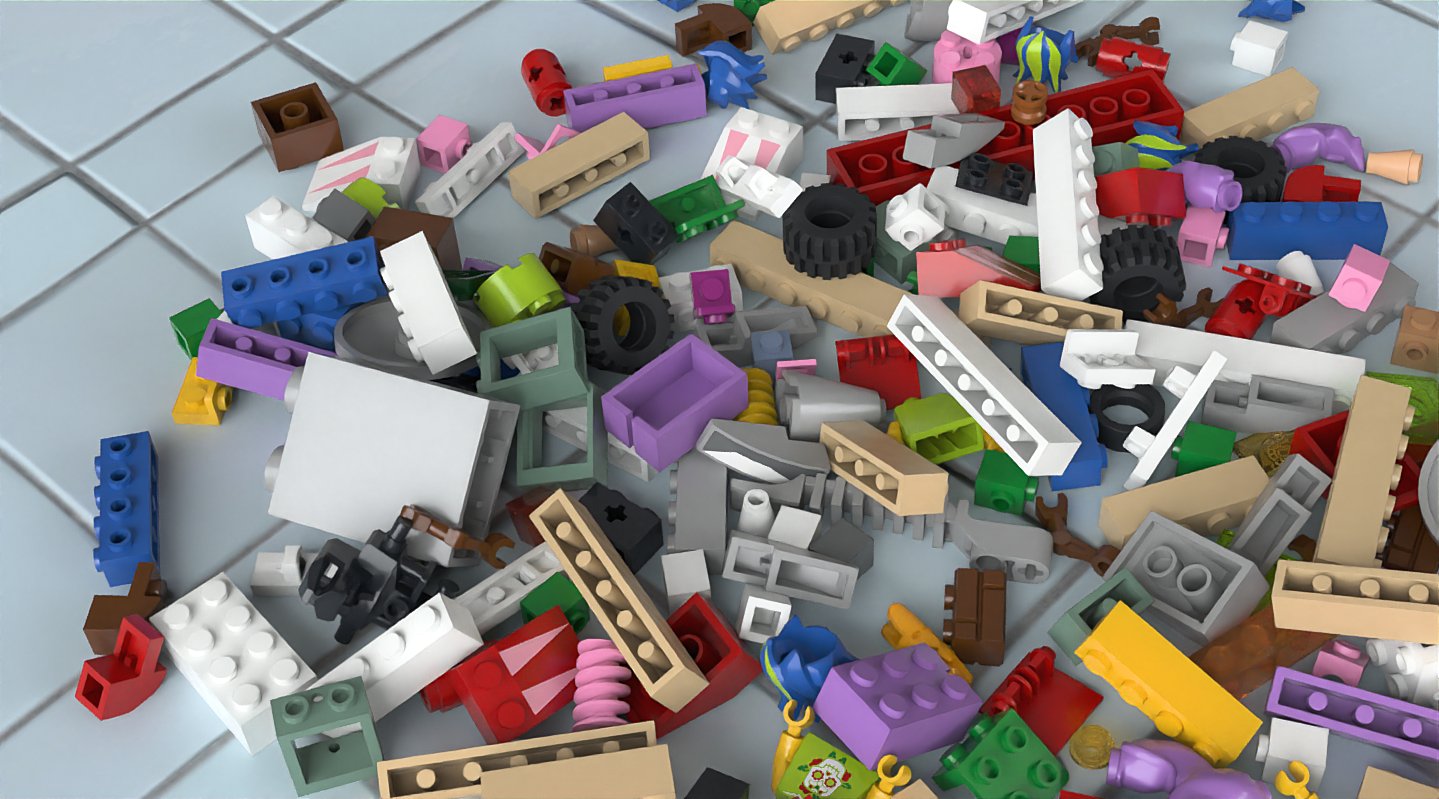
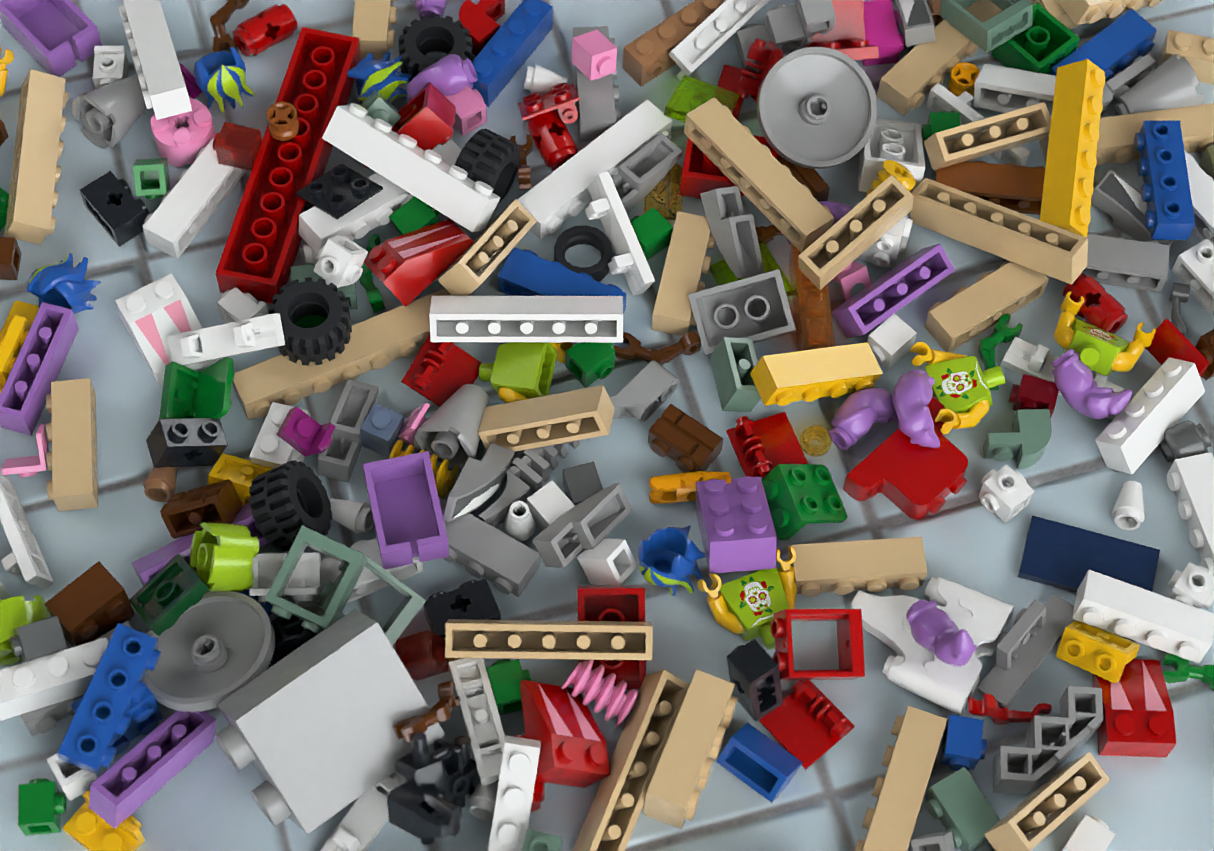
camera: 65 degrees left, 15 degrees up
white brick [379,231,477,375] -> none
white brick [661,549,712,616] -> none
light grey slope [902,113,1005,168] -> none
white bracket [1060,329,1156,389] -> none

